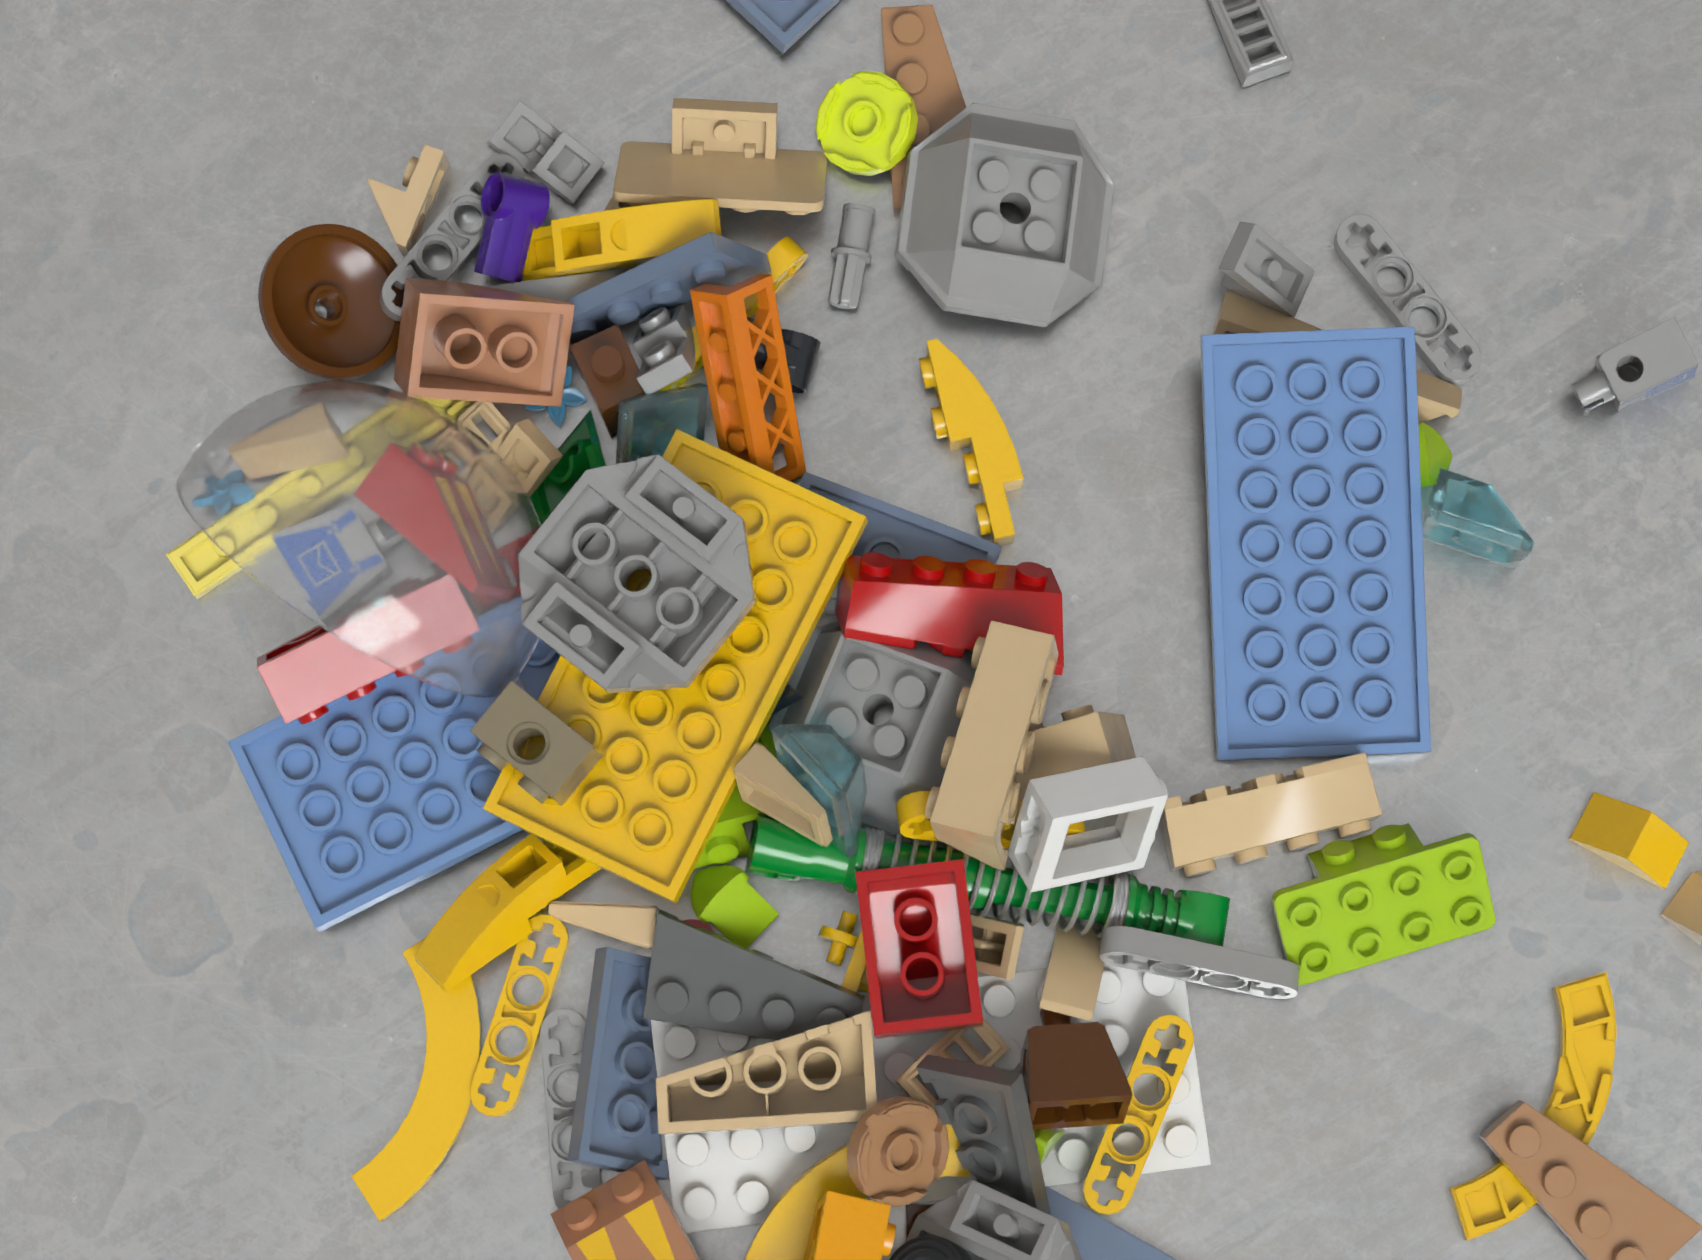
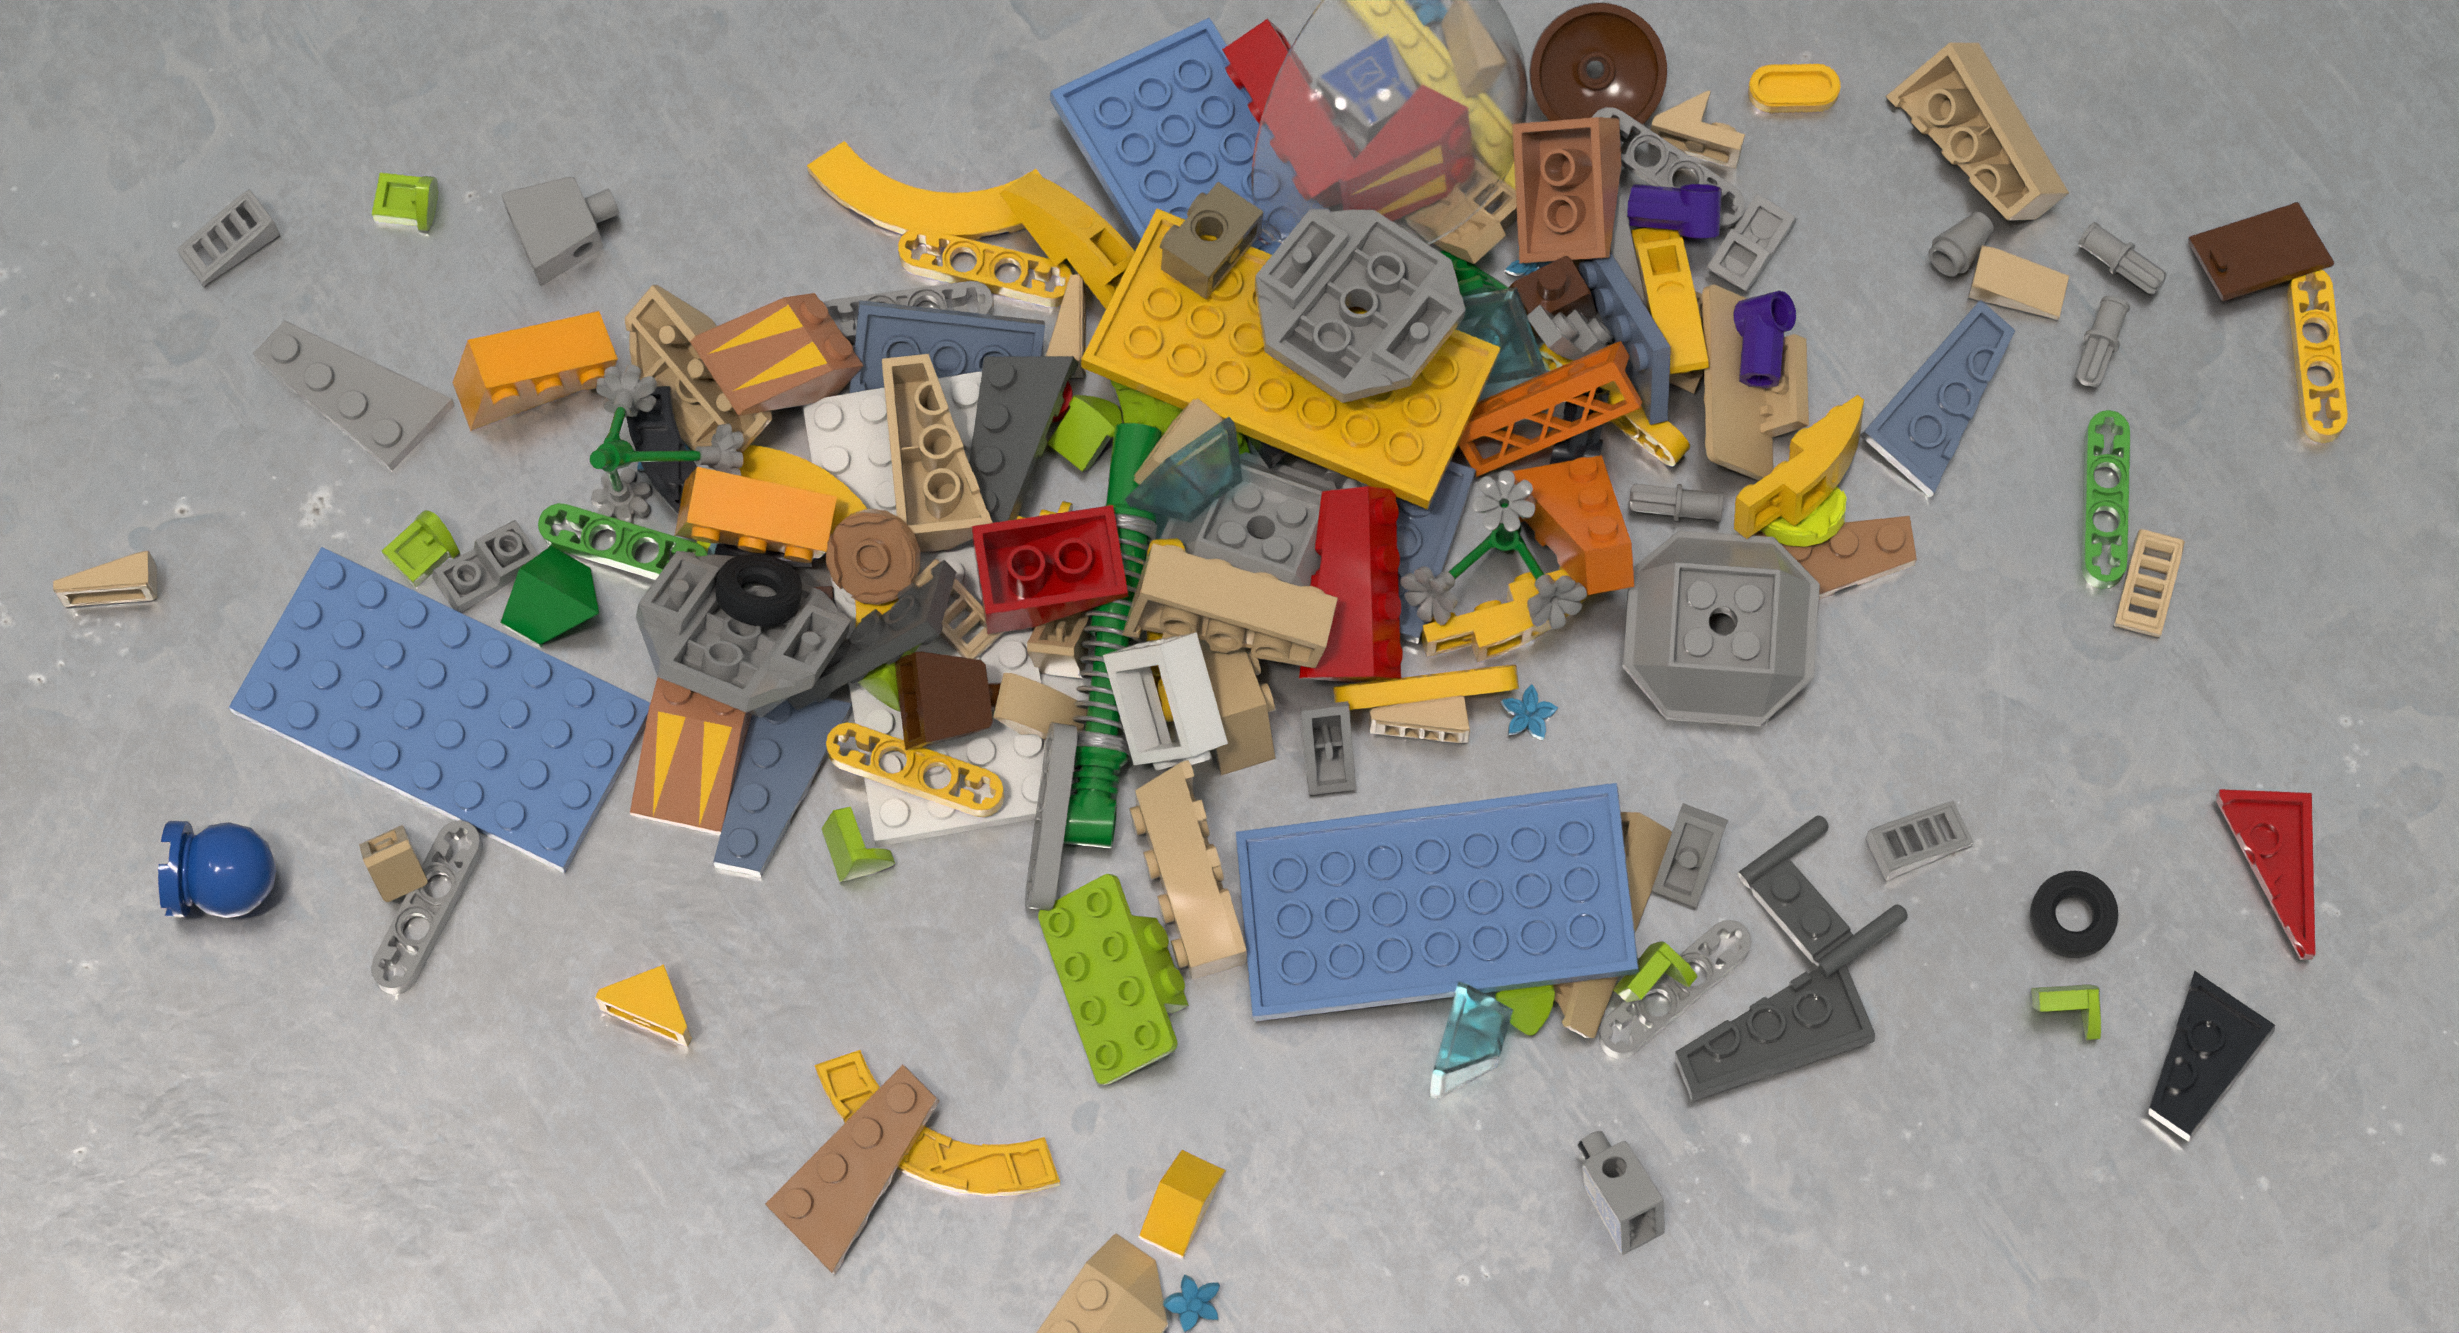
camera: 85 degrees right, 10 degrees down
none -> lime tile [821,806,895,882]
none -> light grey slope [1300,701,1356,795]
none -> yellow beam [1333,665,1519,710]
none -> tan slope [1369,695,1470,743]
none -> light grey plant [1401,470,1587,629]
none -> dark azure plant [1501,684,1558,740]
none -> orange wedge [1511,455,1634,595]
none -> lime tile [1613,941,1698,1003]
none -> dark grey wing [1675,965,1875,1101]
none -> dark purple piece [1734,290,1796,388]
none -> yellow slope [1734,395,1864,539]
none -> dark grey plate [1737,815,1908,978]
none -> yellow tile [1748,64,1841,113]

